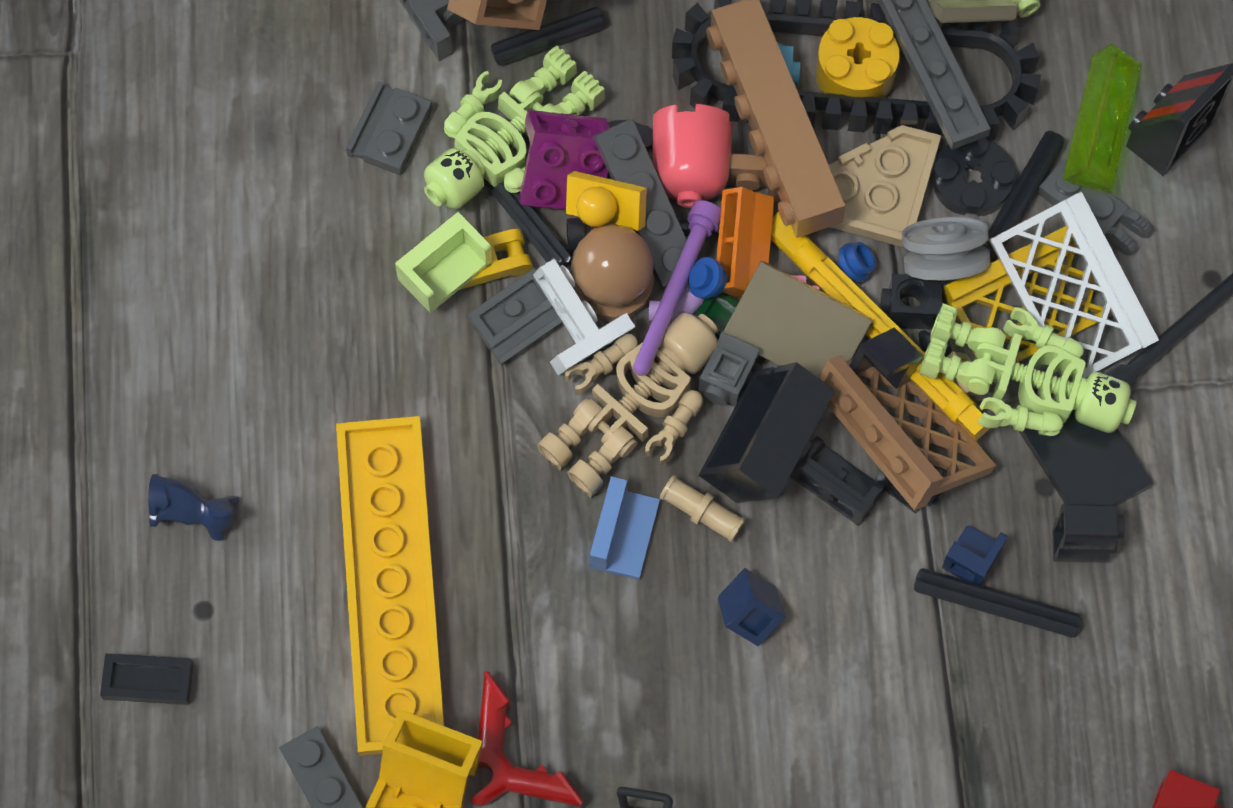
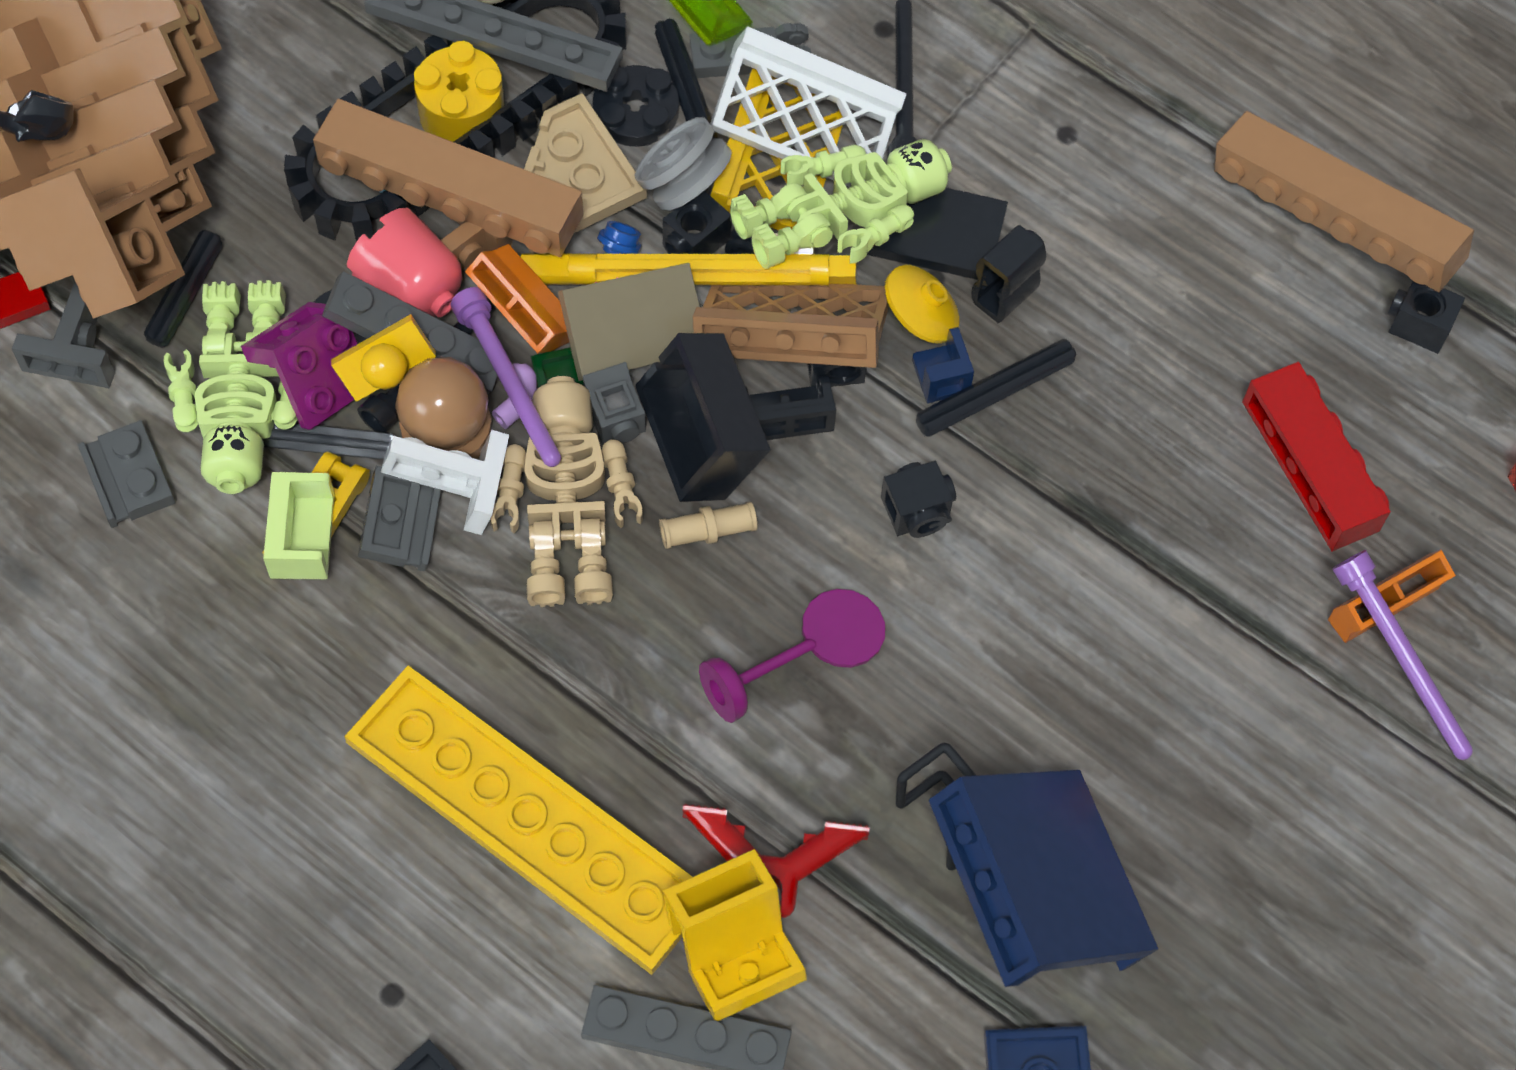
camera: 50 degrees left, 5 degrees down
dark blue animal [148,474,239,541] -> none
medium blue panel [590,476,660,580] -> none
blue plate [688,257,727,299] -> none
dark blue panel [718,568,786,646] -> none
black panel [849,327,923,389] -> none
none -> magenta piece [699,589,885,723]
none -> black brick [881,460,956,538]
none -> yellow dish [885,265,960,344]

